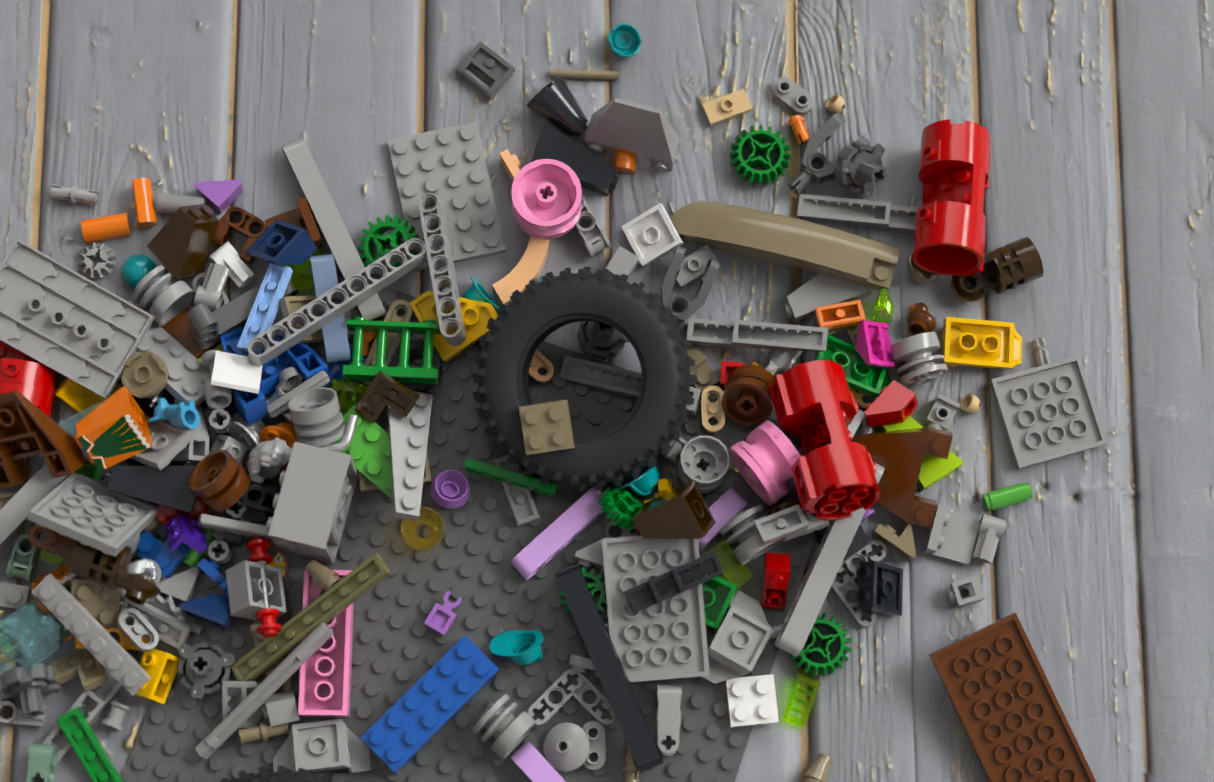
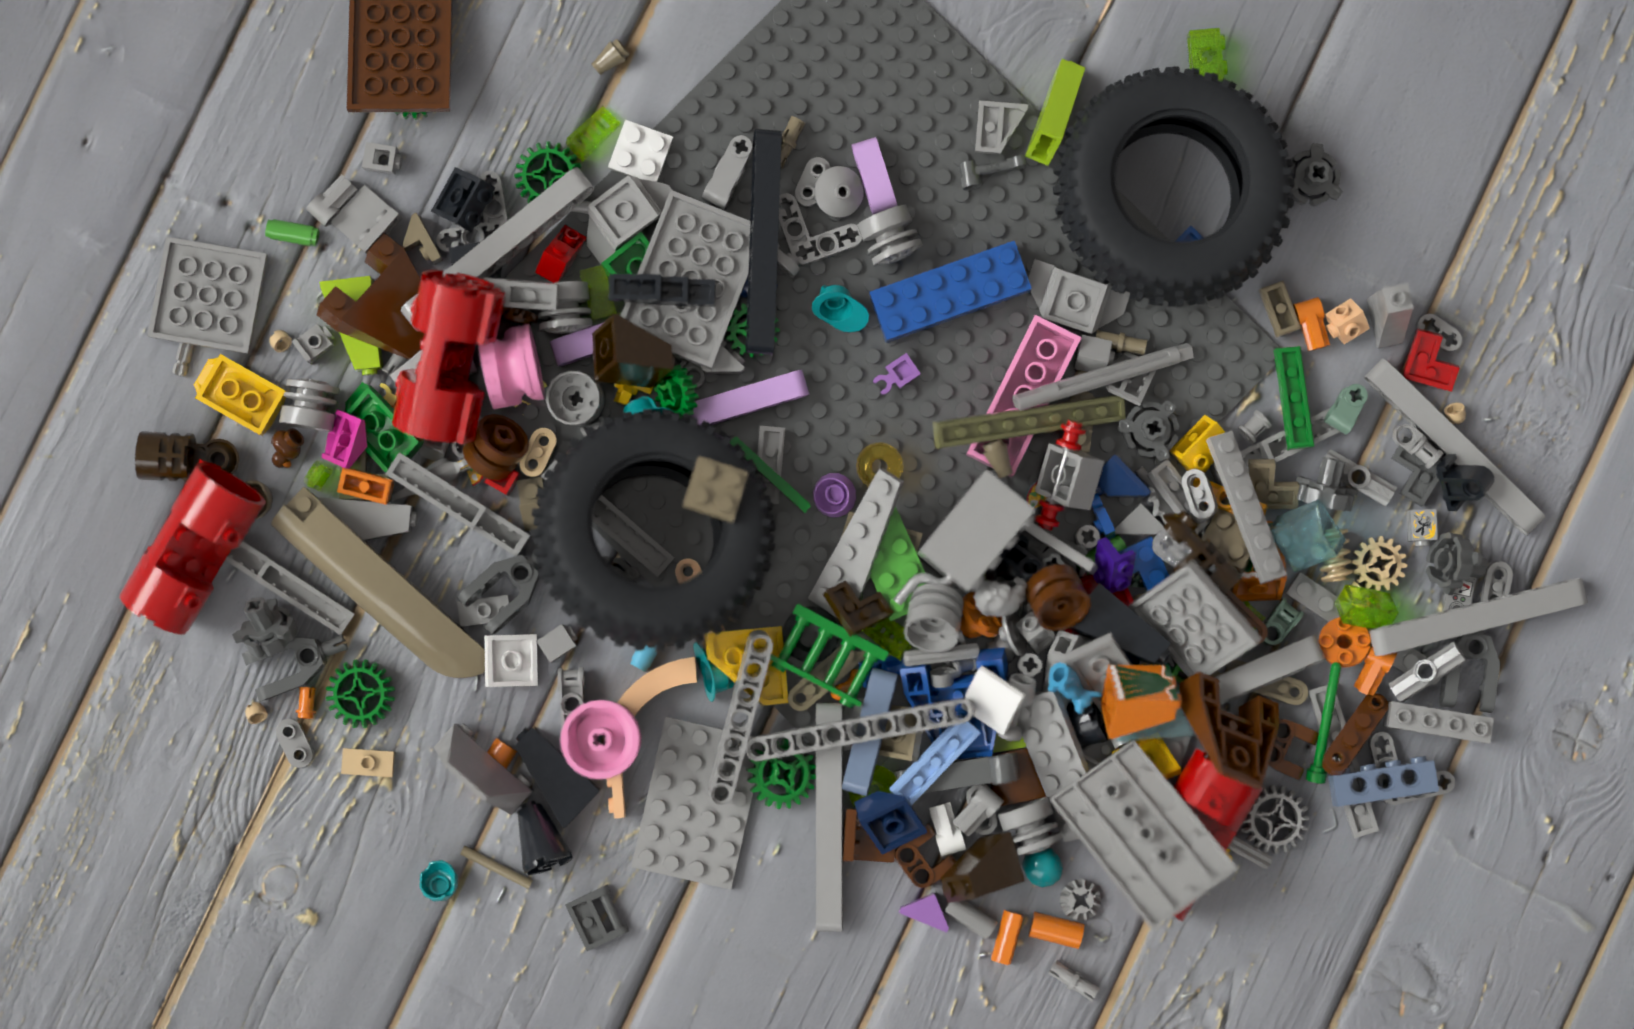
camera: 150 degrees left, 10 degrees up
dark tan tile [121,351,168,399] -> none
slope [864,380,918,427] -> none

